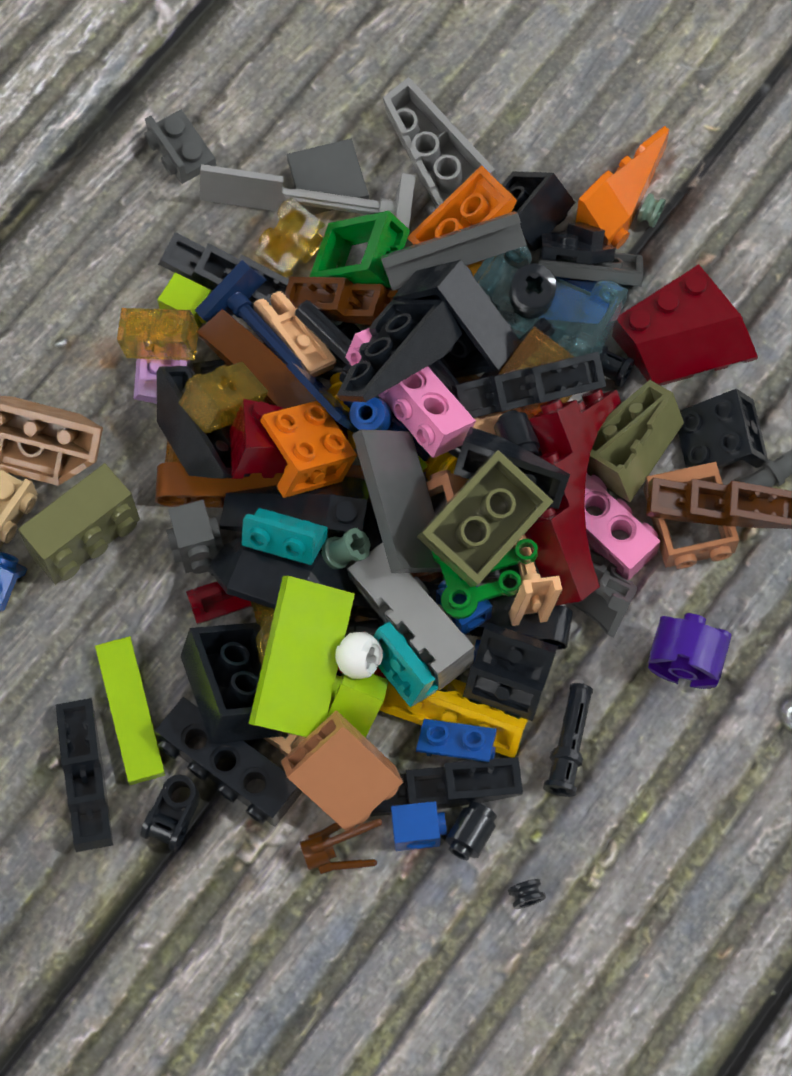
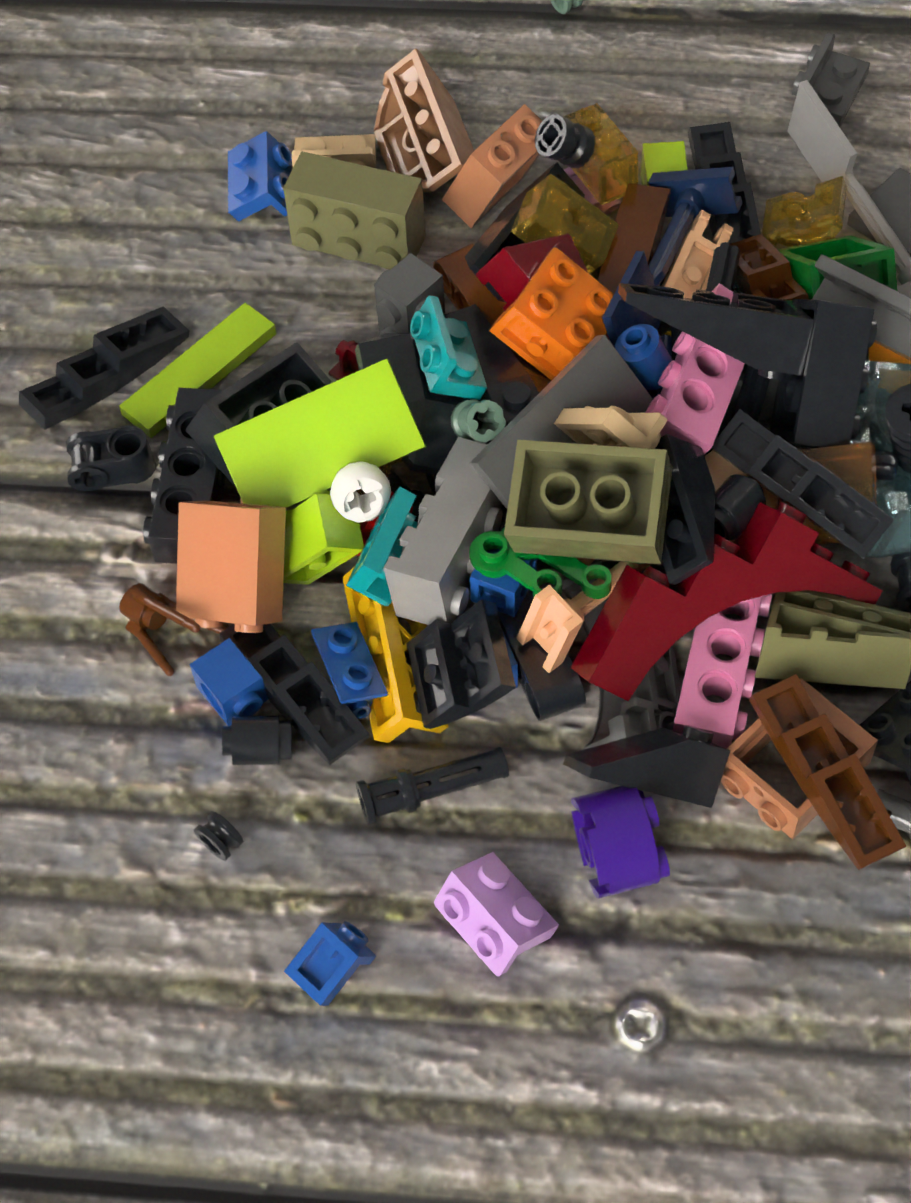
camera: 60 degrees right, 10 degrees down
none -> blue bracket [284,921,376,1006]
none -> lavender bracket [434,852,559,976]
none -> nougat window [442,104,542,228]
none -> black wheel [535,114,595,168]
none -> tan bracket [554,406,667,449]
none -> black slope [563,725,731,808]

